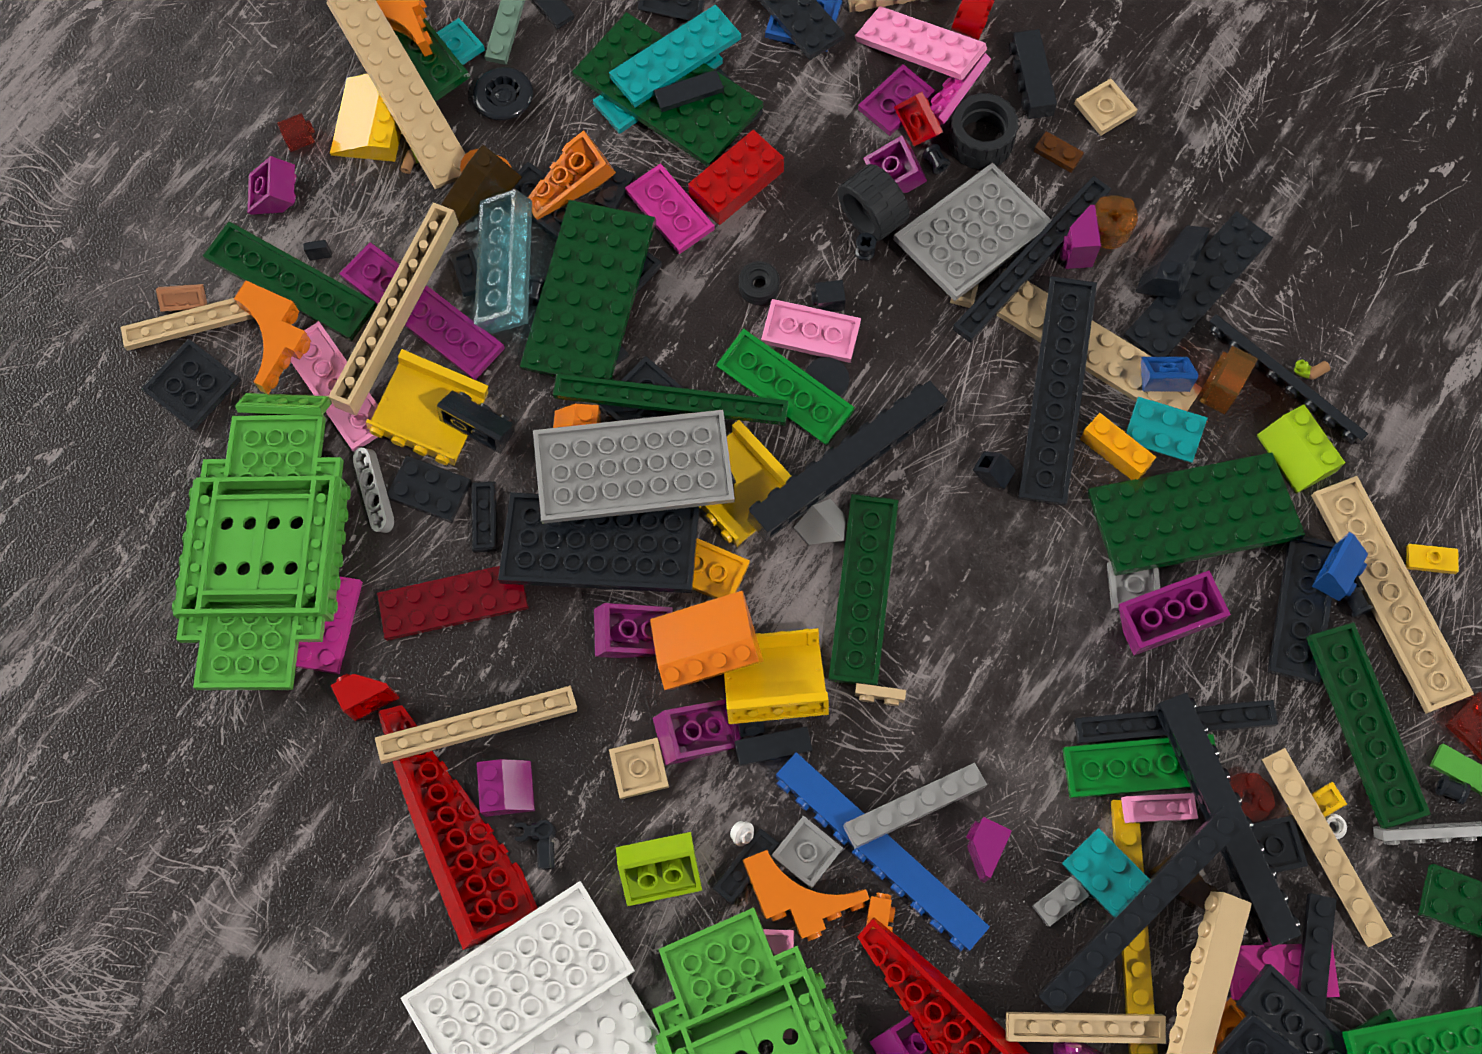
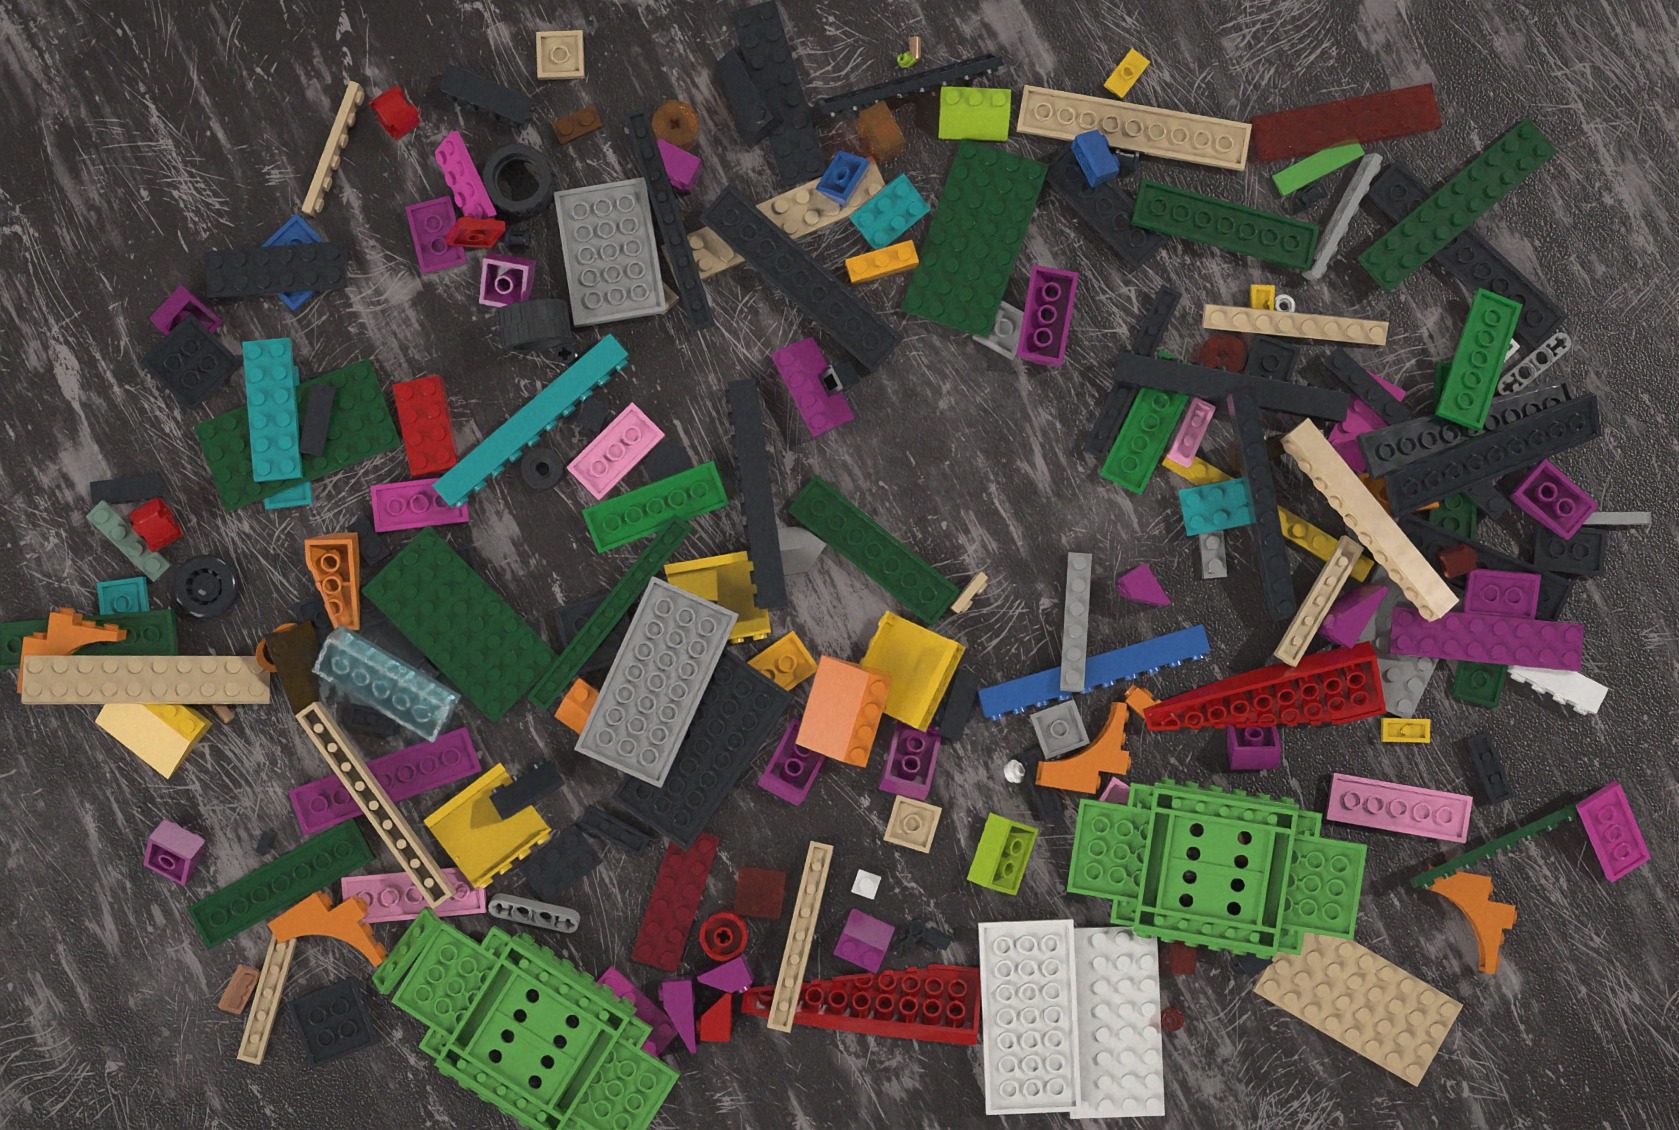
camera: 65 degrees left, 15 degrees up
clear red brick [277,113,315,152] -> none
bright pink plate [855,6,987,80] -> none
none -> red brick [129,497,183,553]
none -> teal brick [432,334,629,509]
none -> magenta slope [659,975,699,1053]
none -> magenta slope [697,952,754,994]
none -> red brick [700,910,748,961]
none -> clear red plate [734,866,786,920]
none -> magenta slope [771,337,855,440]
none -> white plate [851,869,881,899]

